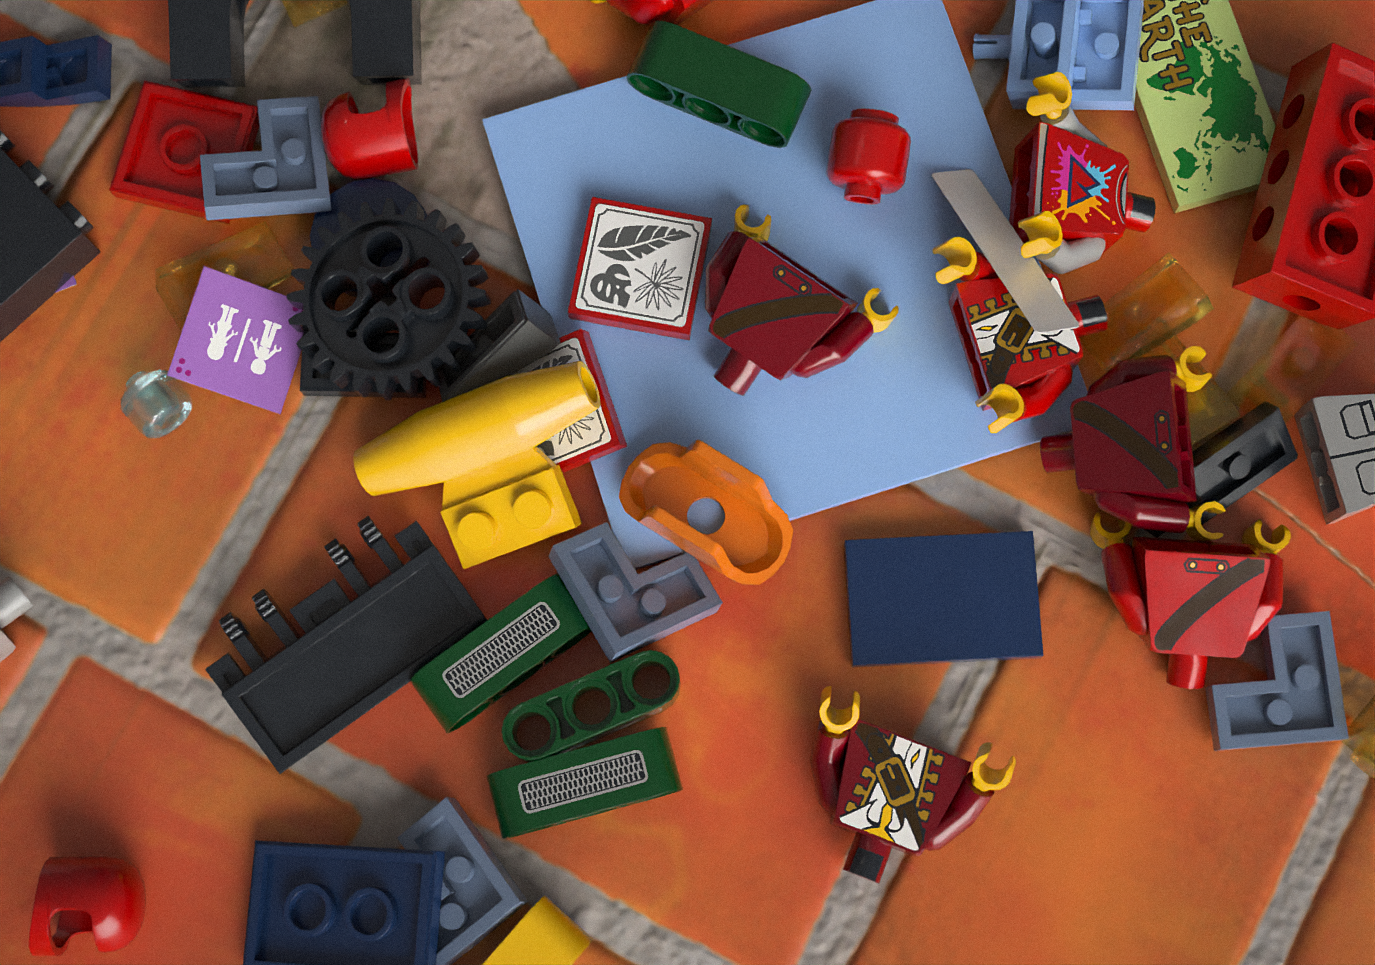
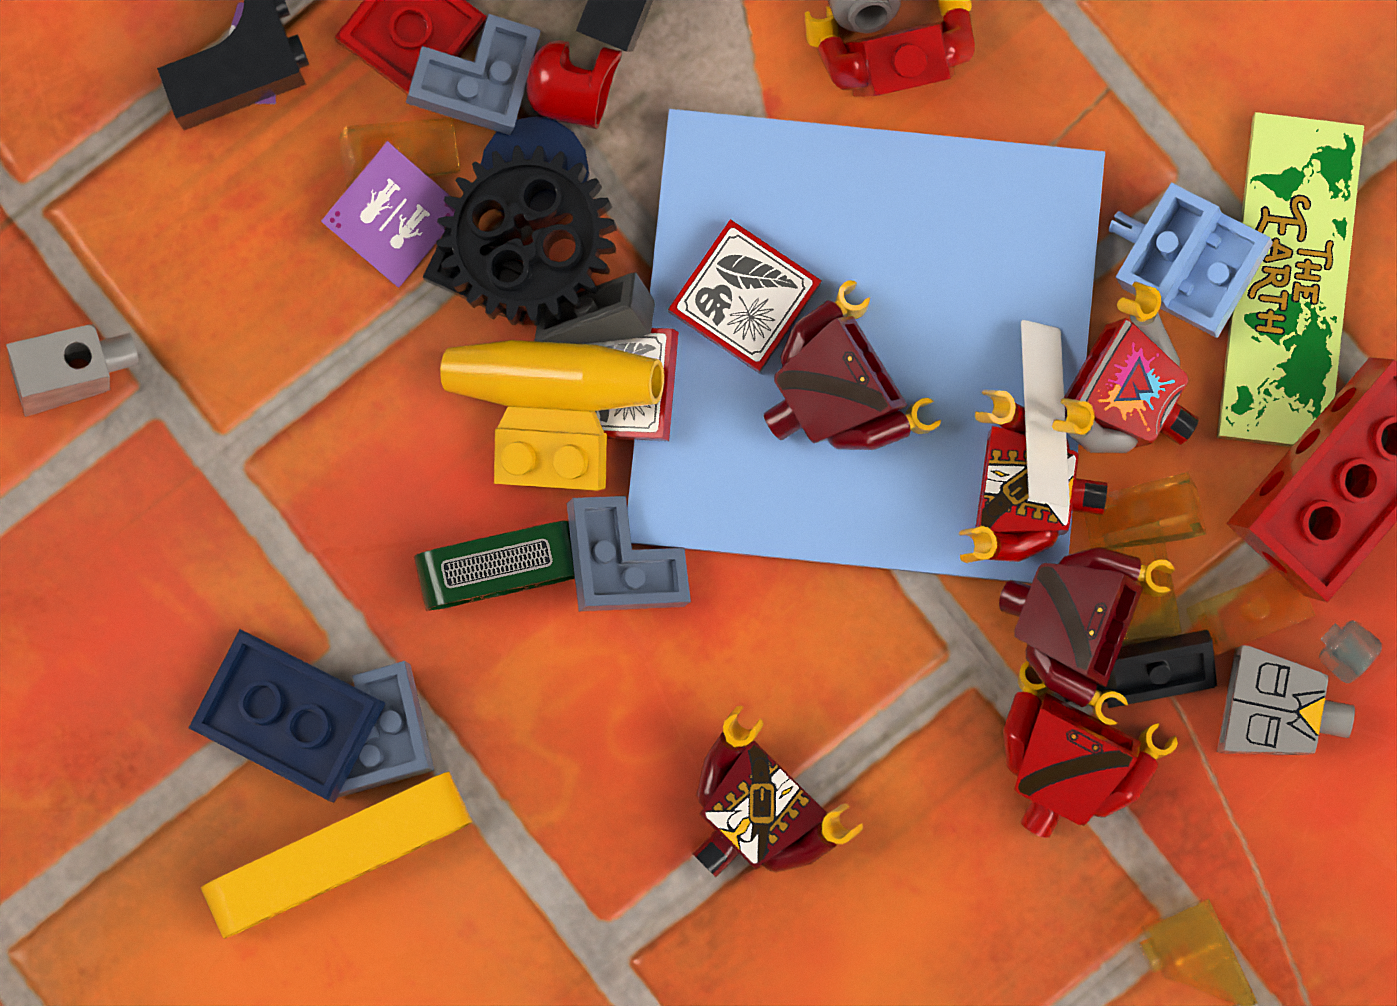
camera: 25 degrees right, 5 degrees up
red helmet [28,856,146,956] -> none
clear light blue piece [120,369,193,438] -> none
black hinge [205,516,487,774] -> none
dark green beam [487,727,683,839] -> none
dark green beam [502,650,681,762] -> none
orange piece [619,439,794,585] -> none
dark green beam [626,21,811,148] -> none
red head [826,108,911,205] -> none
dark blue tile [844,531,1044,668] -> none
sand blue plate [1205,611,1349,751] -> none

